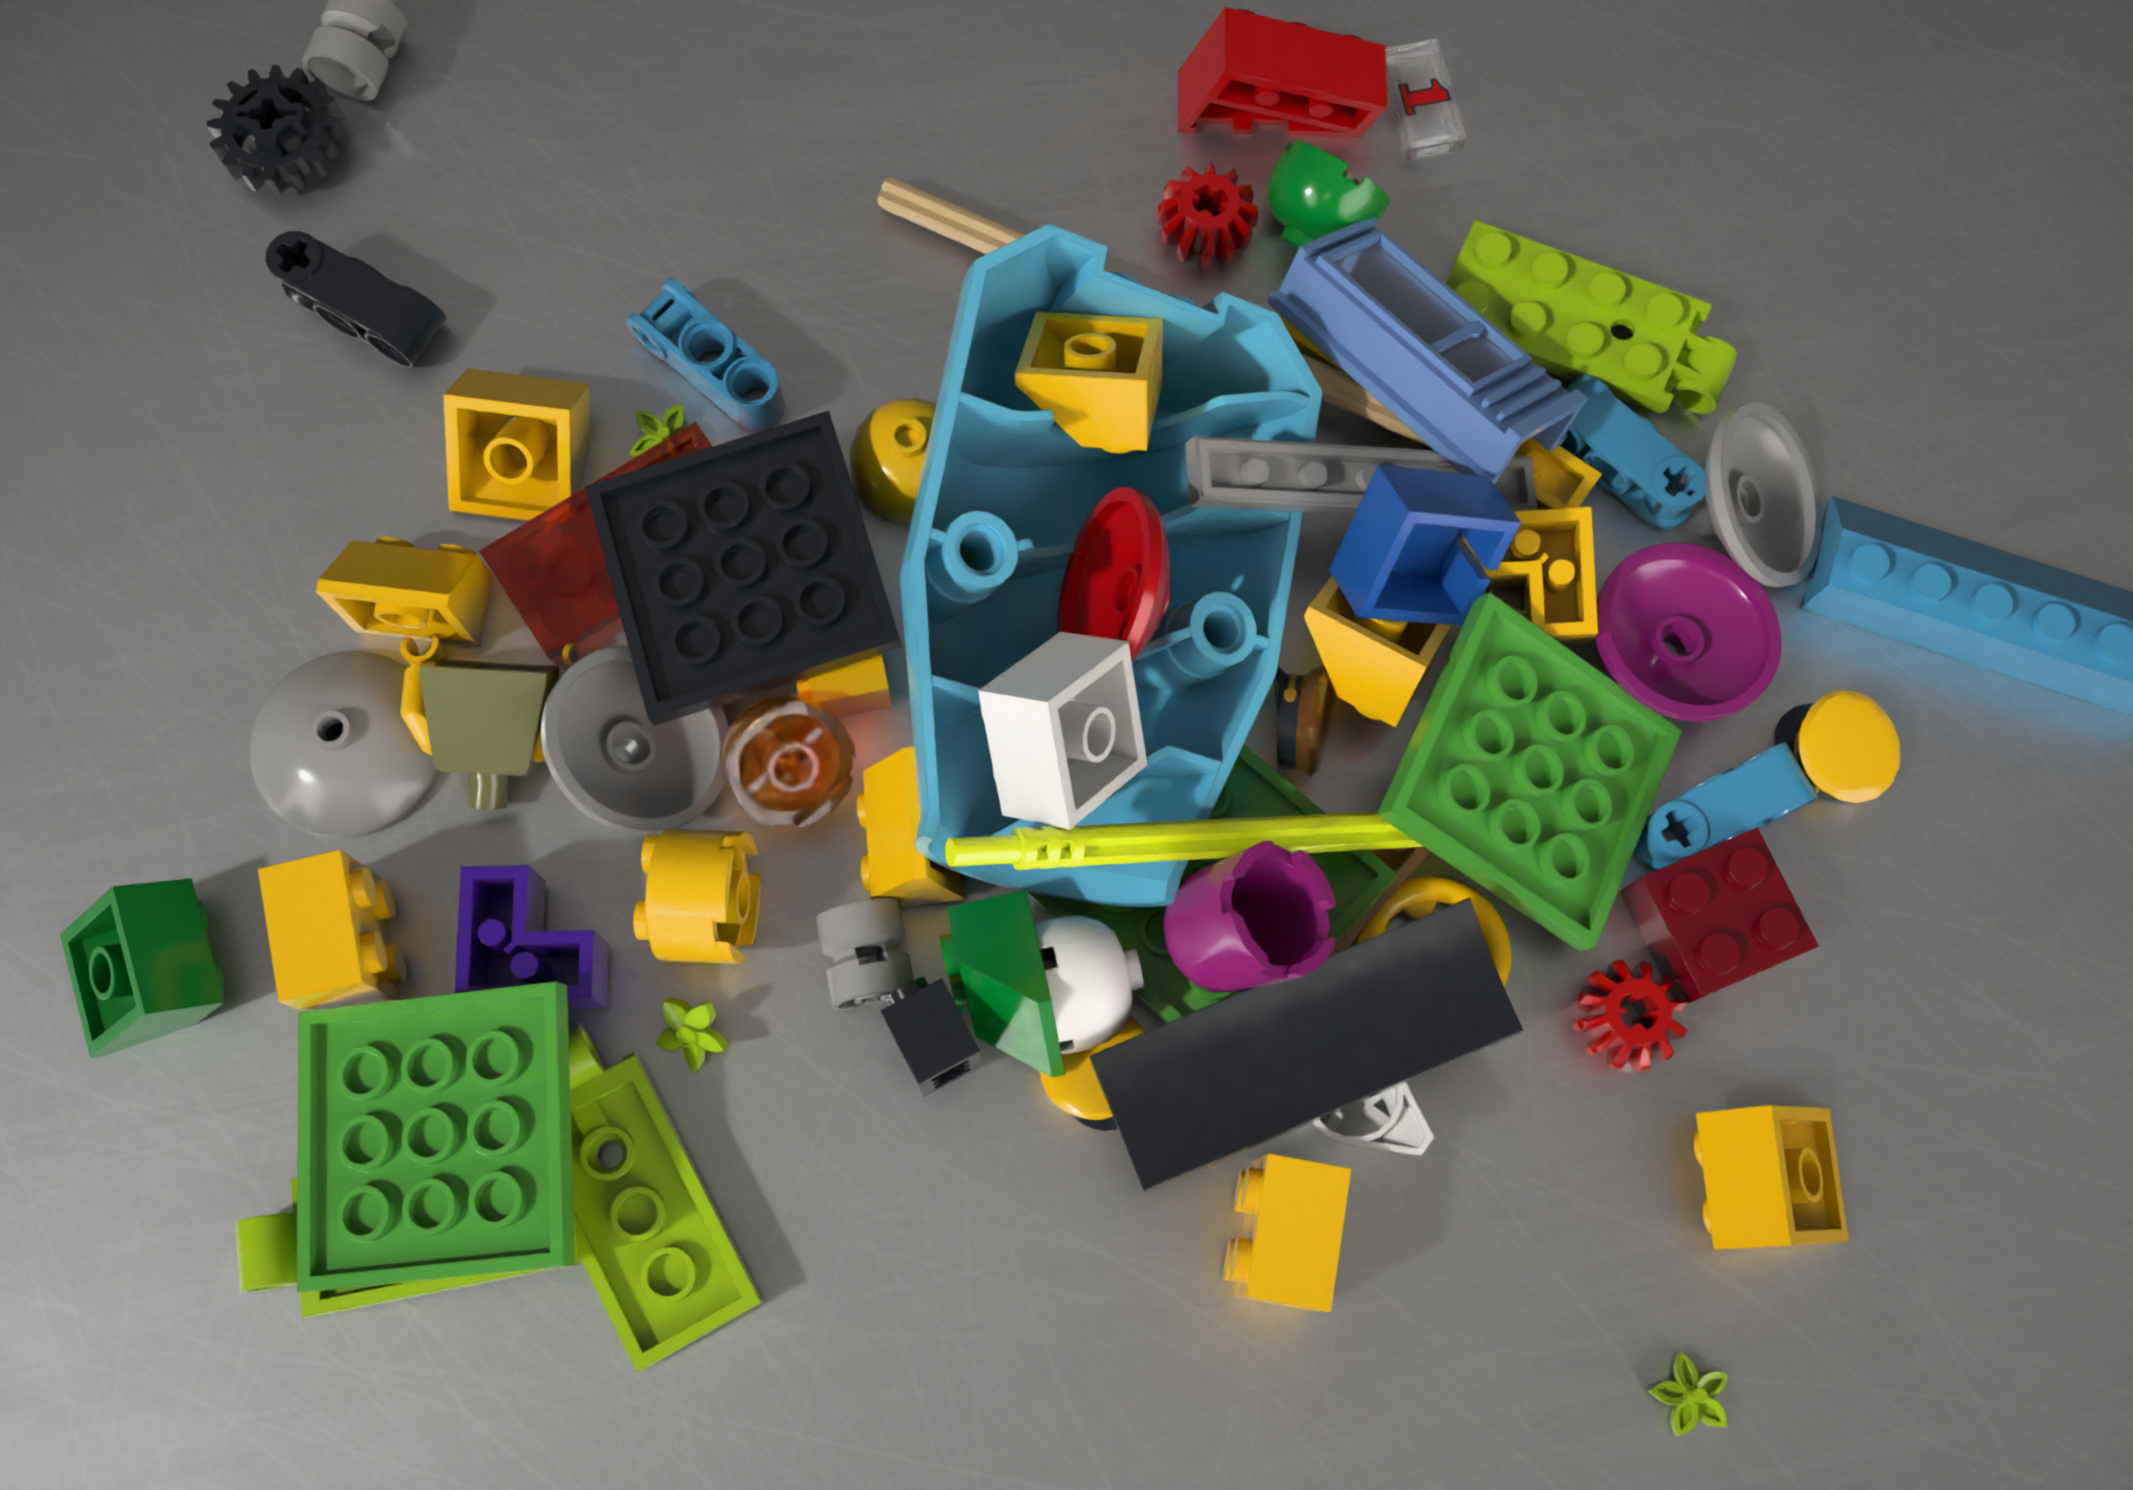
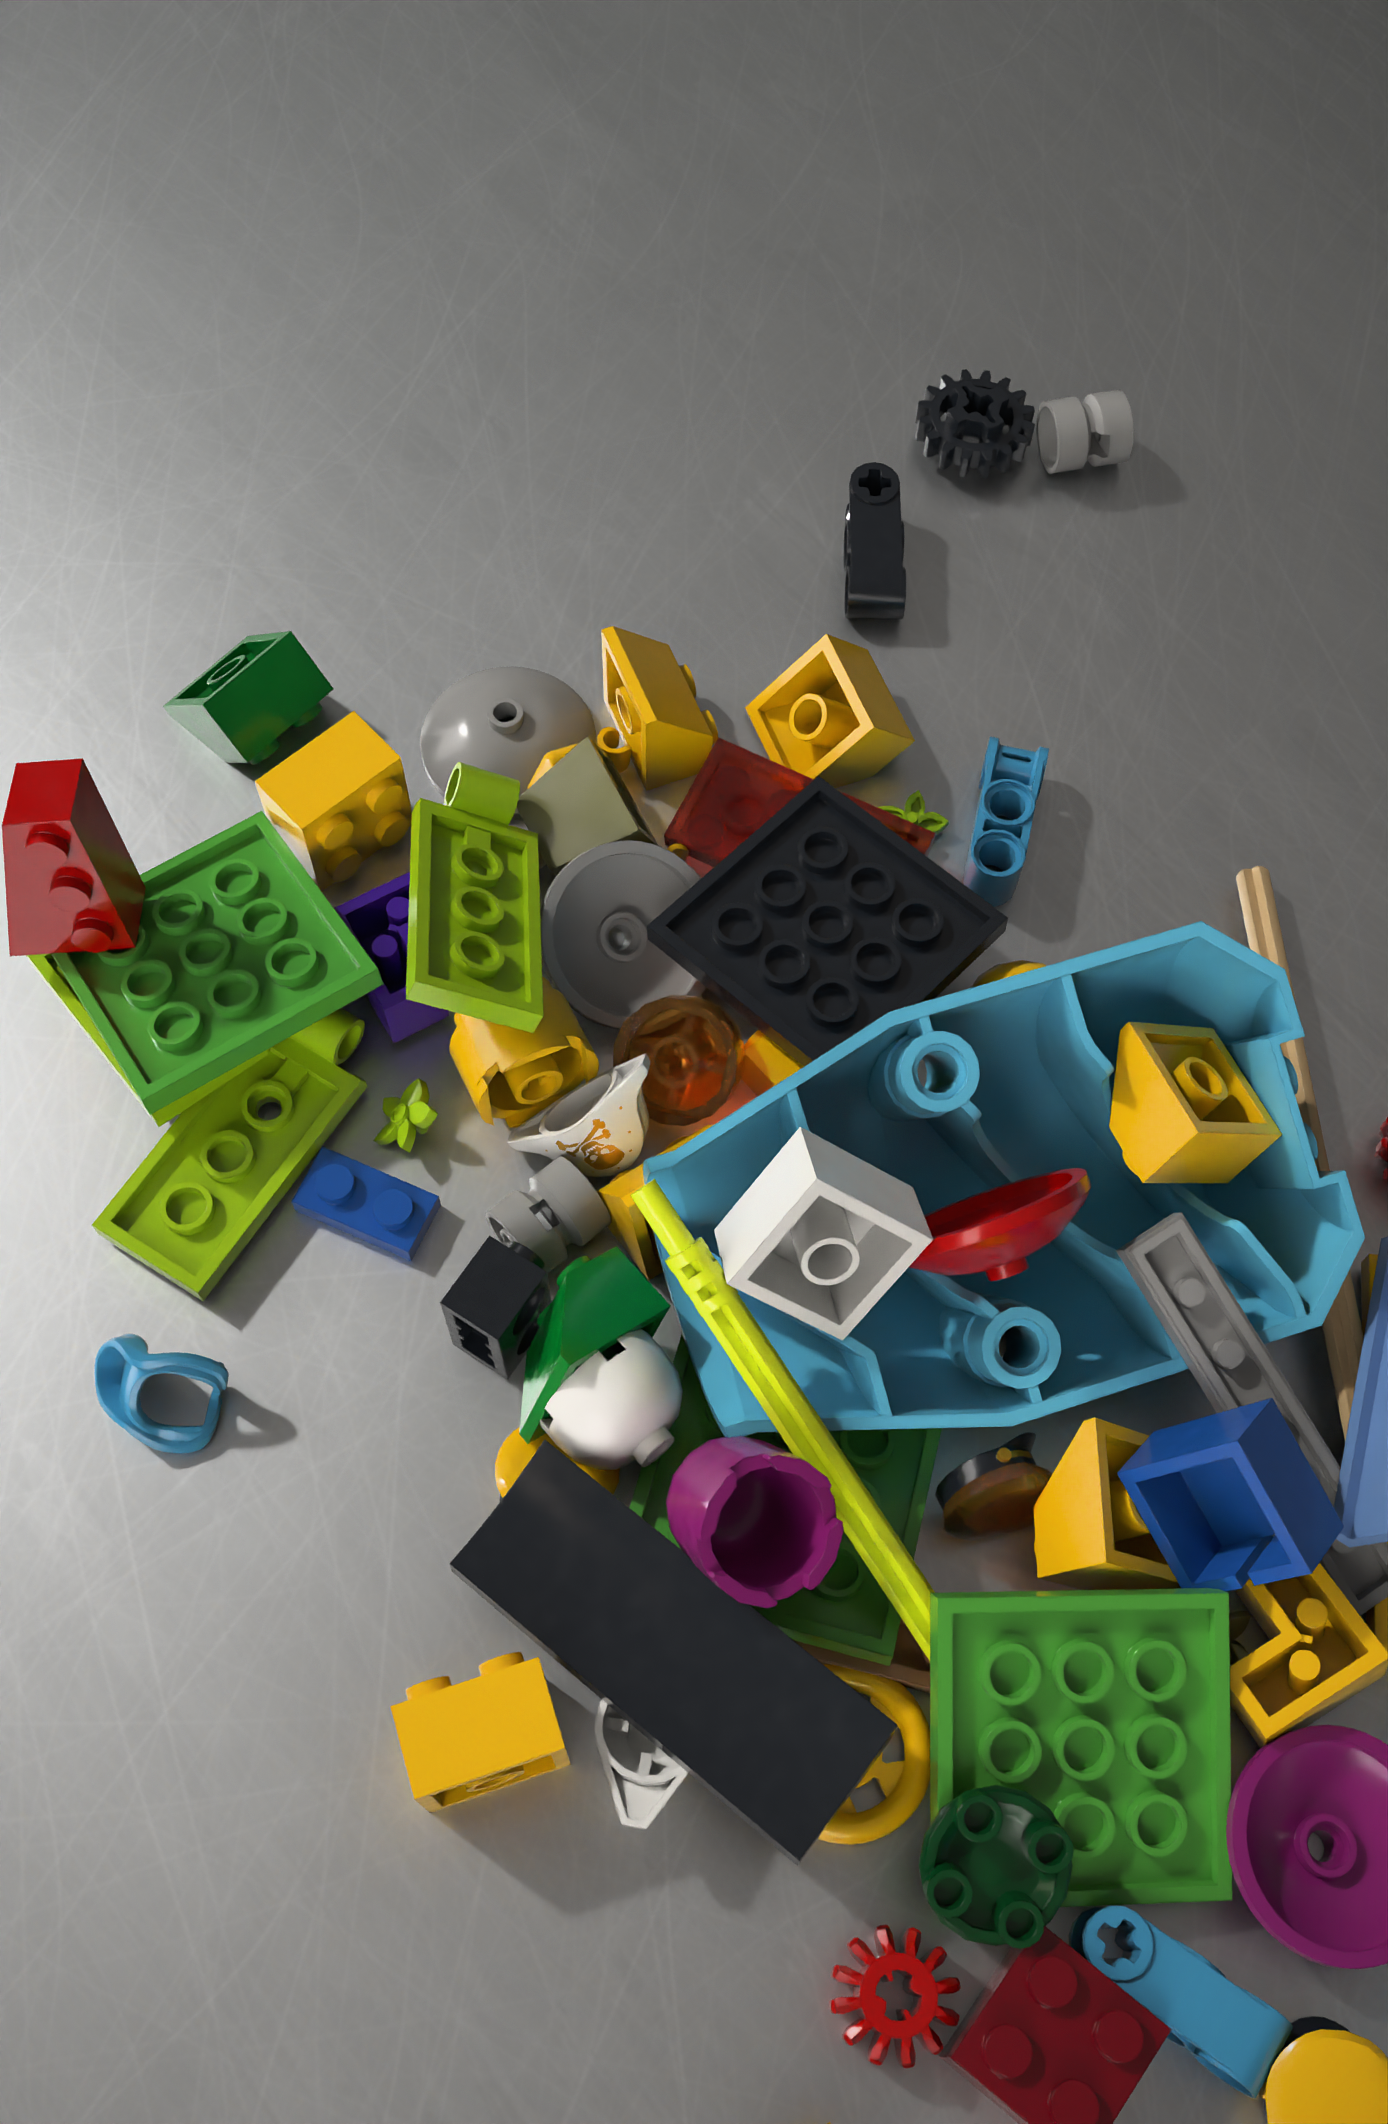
camera: 65 degrees right, 10 degrees down
none -> red wedge [2,758,146,956]
none -> dark azure piece [94,1334,229,1453]
none -> blue plate [291,1146,441,1261]
none -> lime hinge [406,762,544,1033]
none -> white hat [507,1053,651,1177]
none -> dark green dish [918,1785,1074,1949]

